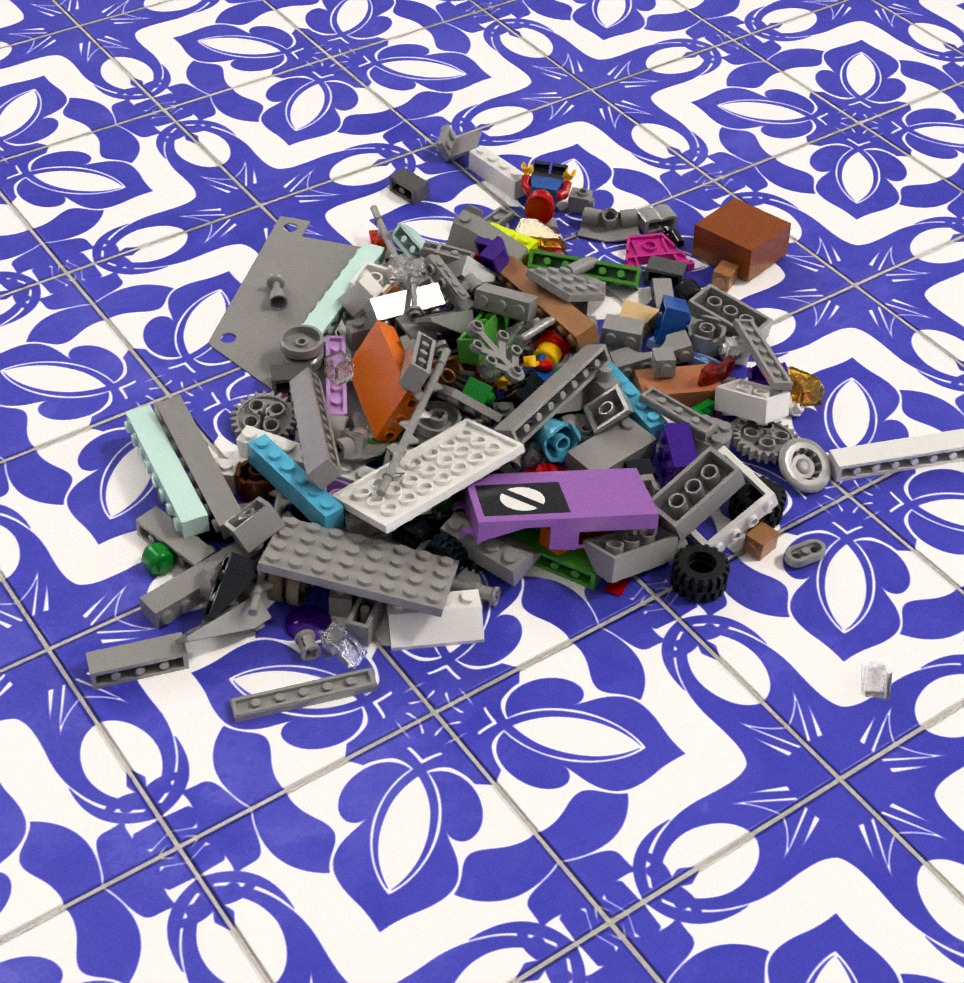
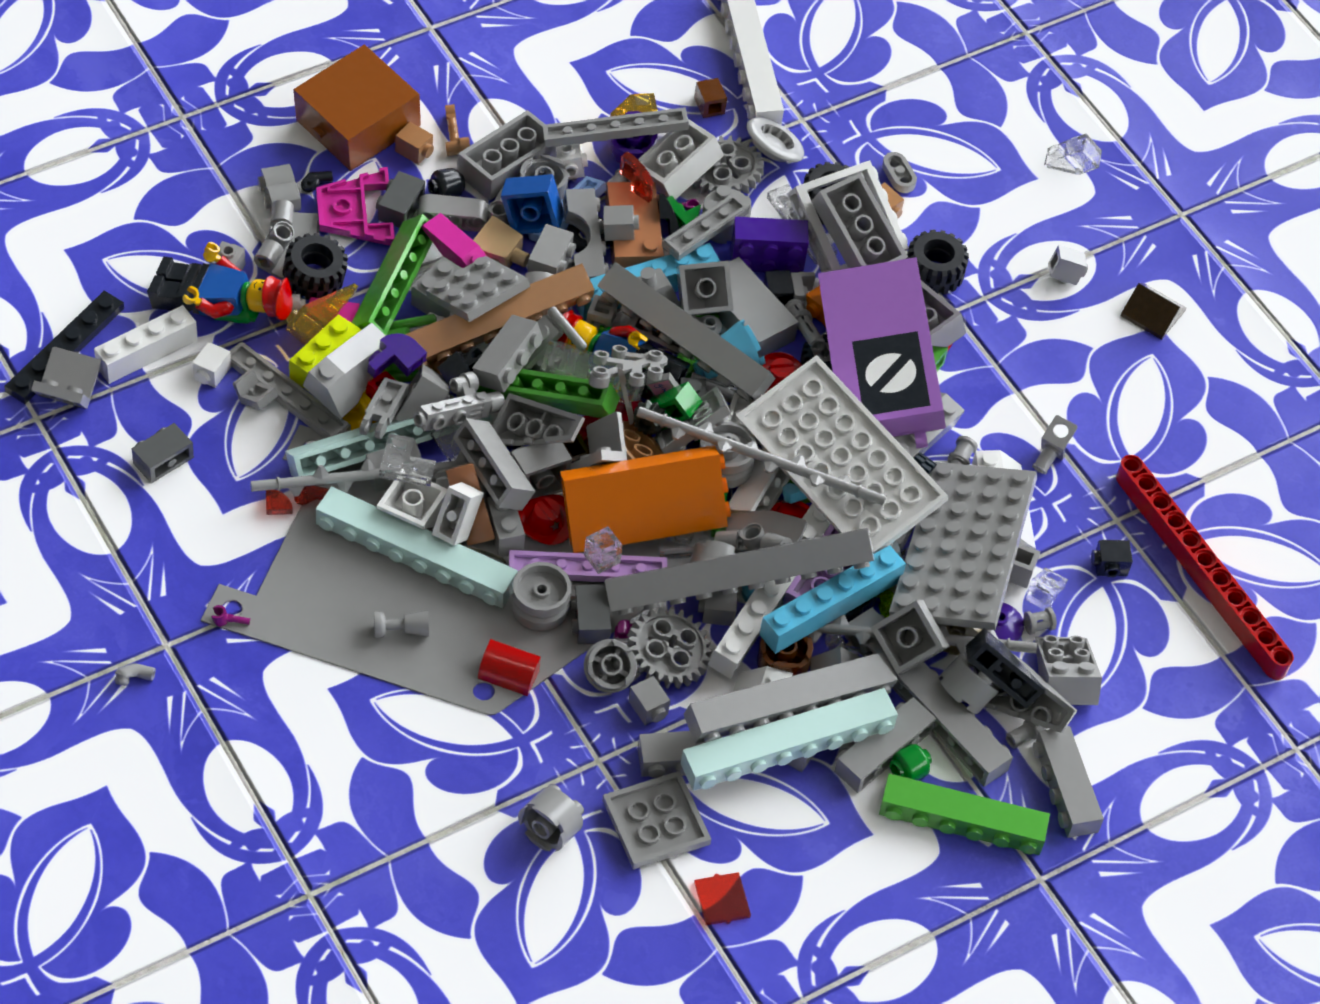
camera: 90 degrees left, 10 degrees up
light grey tile [229,667,378,723] -> none
light grey brick [398,330,436,394] -> none
light grey piece [405,270,425,320] -> none
light grey cylinder [564,256,597,275] -> none
none -> black plate [4,290,124,404]
none -> light grey arm [114,663,156,686]
none -> white brick [192,342,231,388]
none -> magenta hand [211,605,251,627]
none -> black tyre [282,233,348,300]
none -> dark pink slope [421,213,487,268]
none -> medium nougat brick [445,104,470,156]
none -> red brick [477,639,541,696]
none -> light grey brick [518,784,584,852]
none -> light grey cone [584,639,637,693]
none -> light grey plate [602,771,711,869]
none -> light grey piece [616,363,634,425]
none -> light grey brick [628,676,670,725]
none -> tile [646,372,679,396]
none -> black slope [657,194,679,236]
none -> reddish brown brick [694,78,727,118]
none -> clear red piece [694,872,751,925]
none -> bright green brick [879,774,1050,855]
none -> light grey axle [1006,720,1048,749]
none -> light grey bracket [1032,415,1077,475]
none -> light grey slope [1035,635,1102,705]
none -> light grey brick [1048,244,1088,285]
none -> black brick [1091,540,1133,577]
none -> red beam [1116,455,1294,680]
none -> dark brown slope [1120,283,1187,340]

